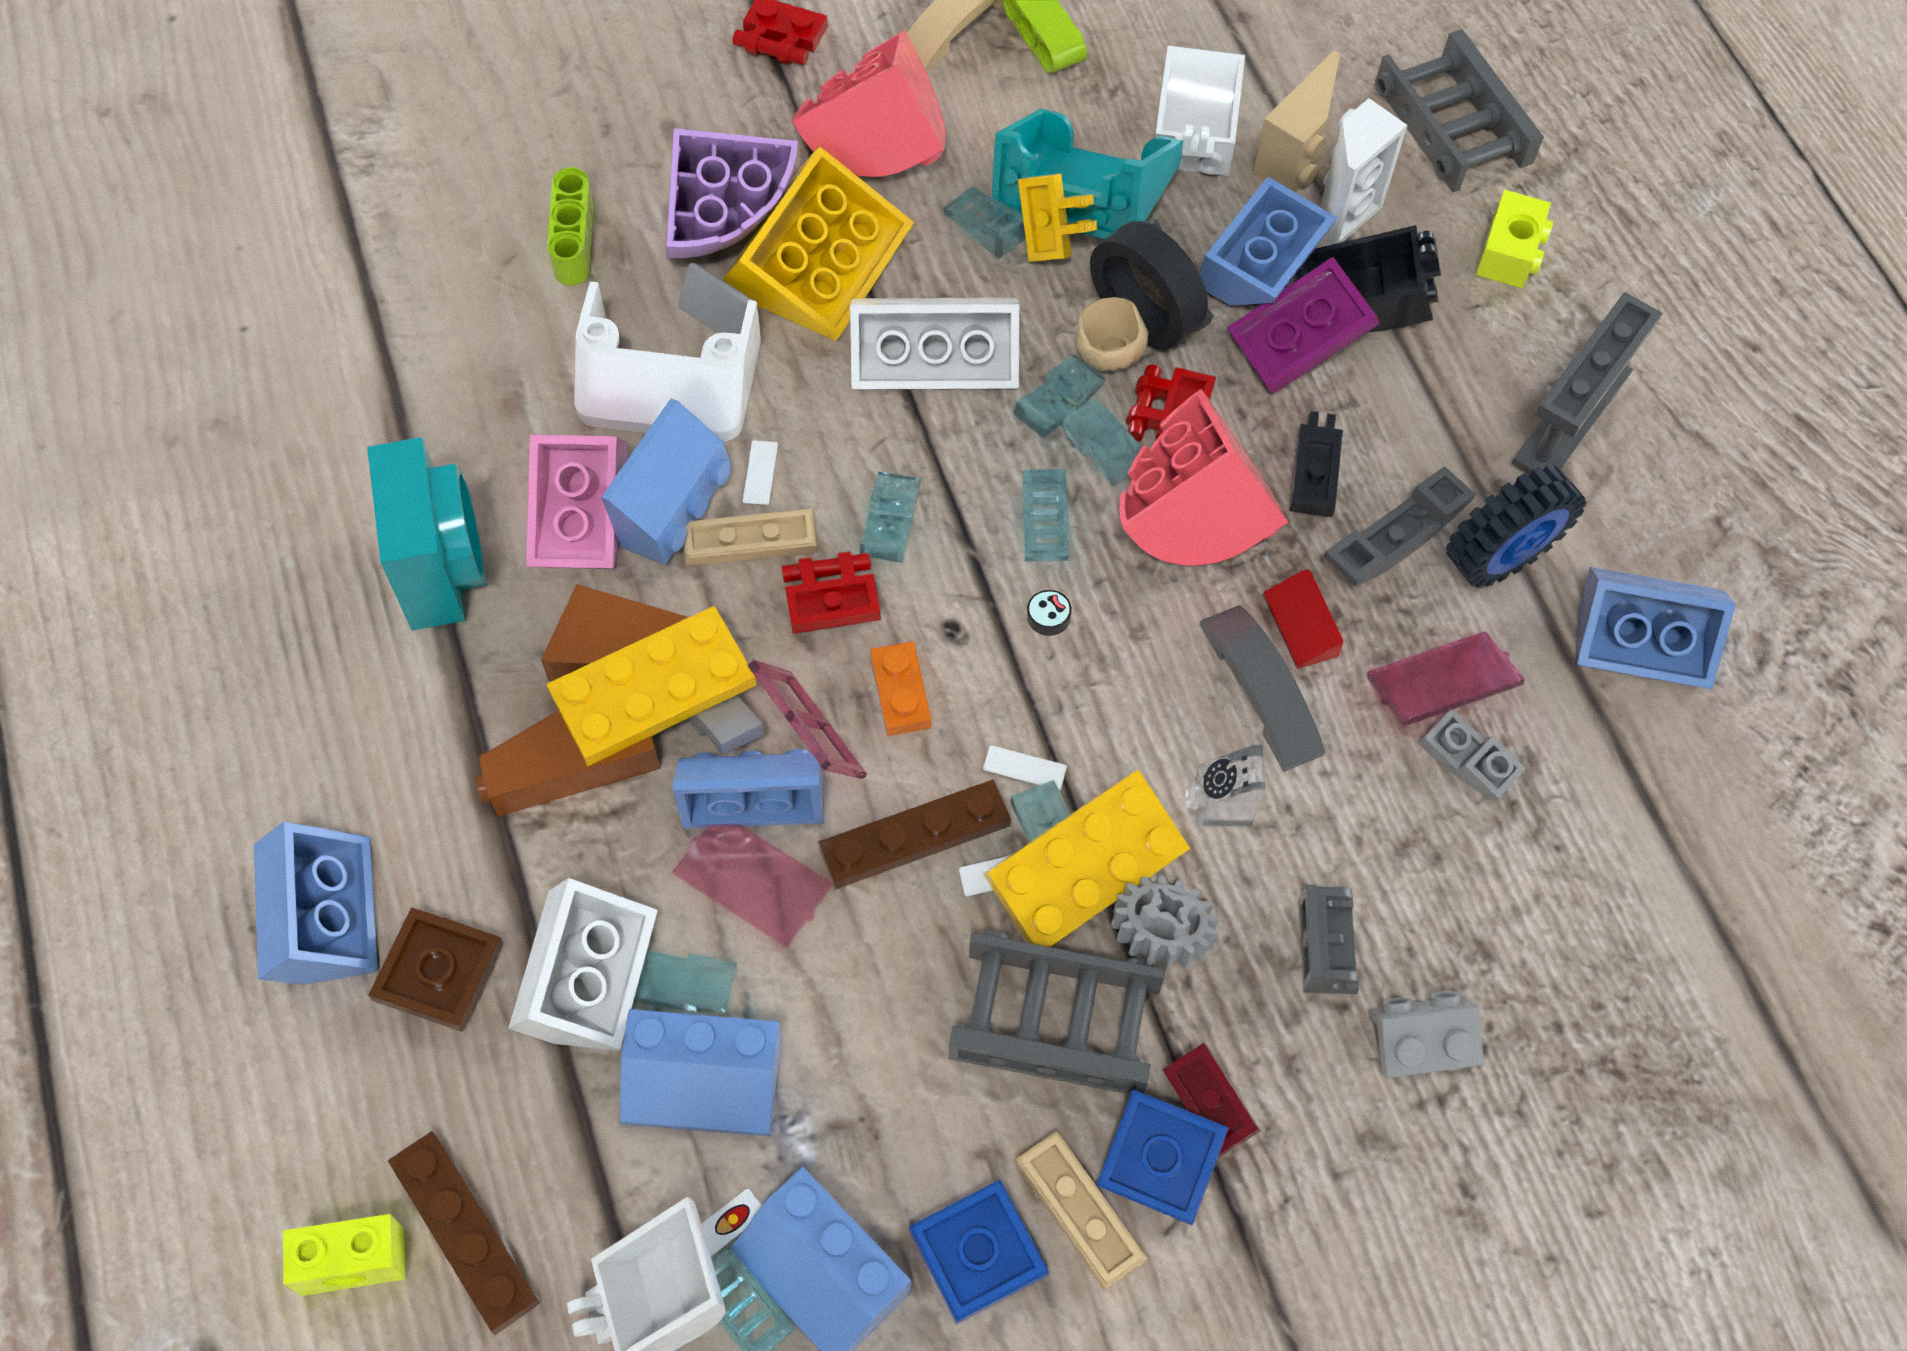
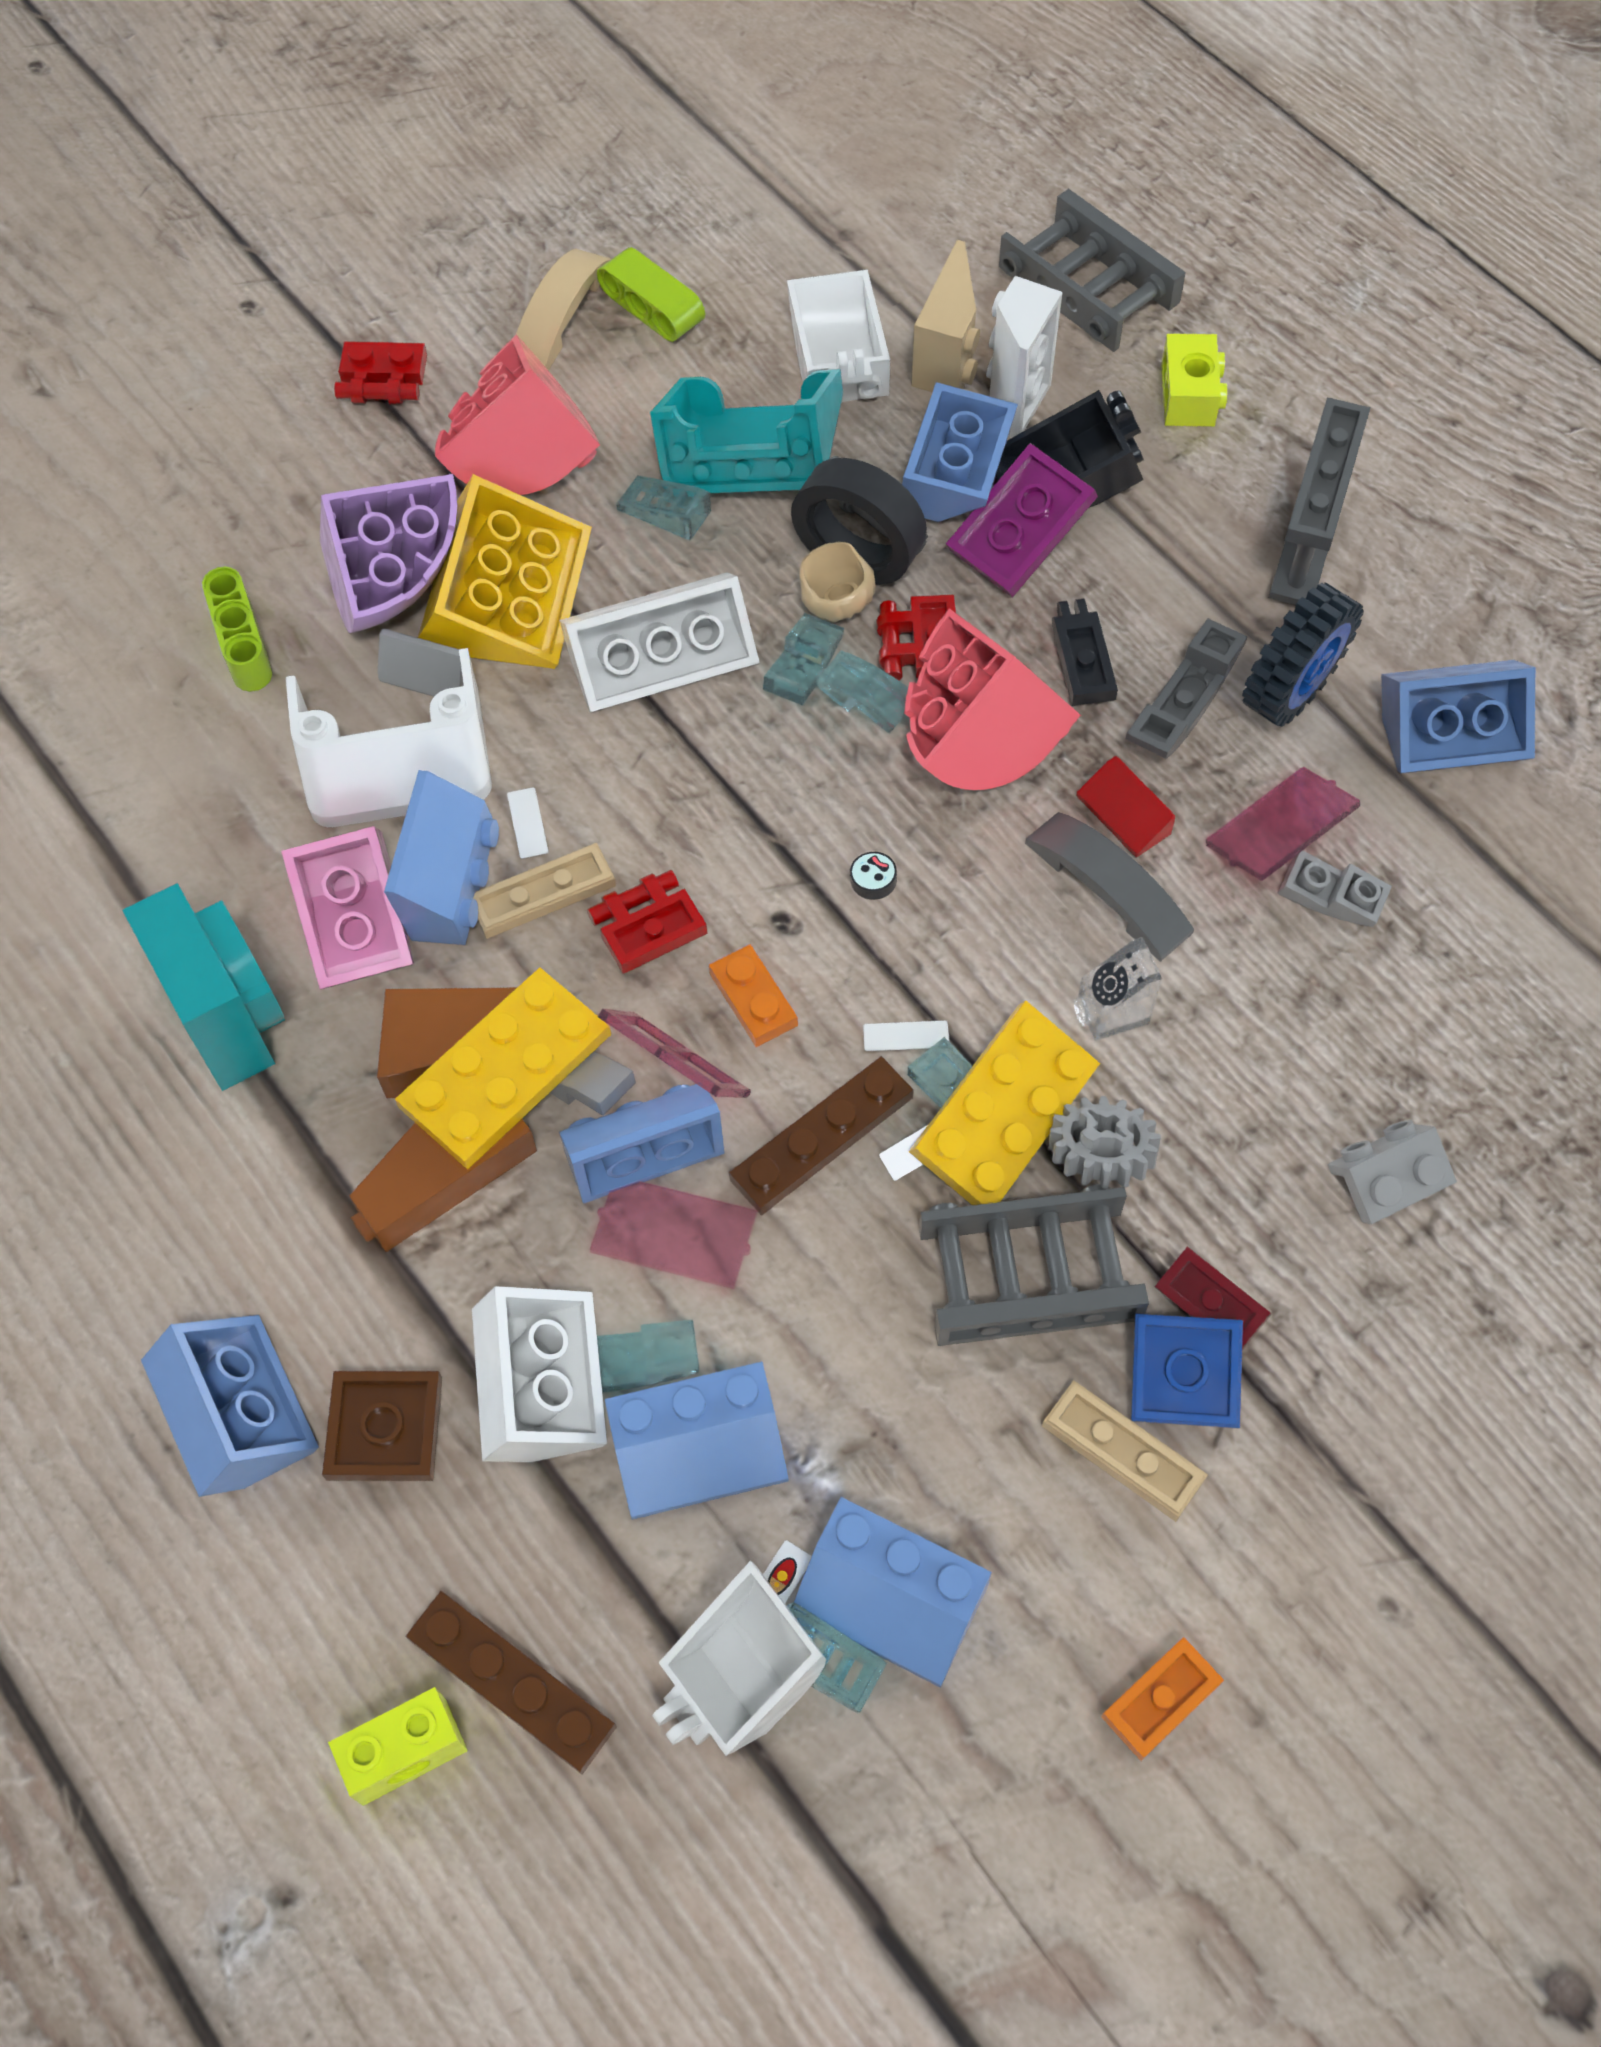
camera: 15 degrees left, 0 degrees up
clear light blue slope [860,472,921,563] -> none
blue plate [909,1180,1049,1325] -> none
yellow hinge [1018,174,1097,262] -> none
clear light blue slope [1021,469,1069,561] -> none
dark grey hinge [1298,884,1359,994] -> none

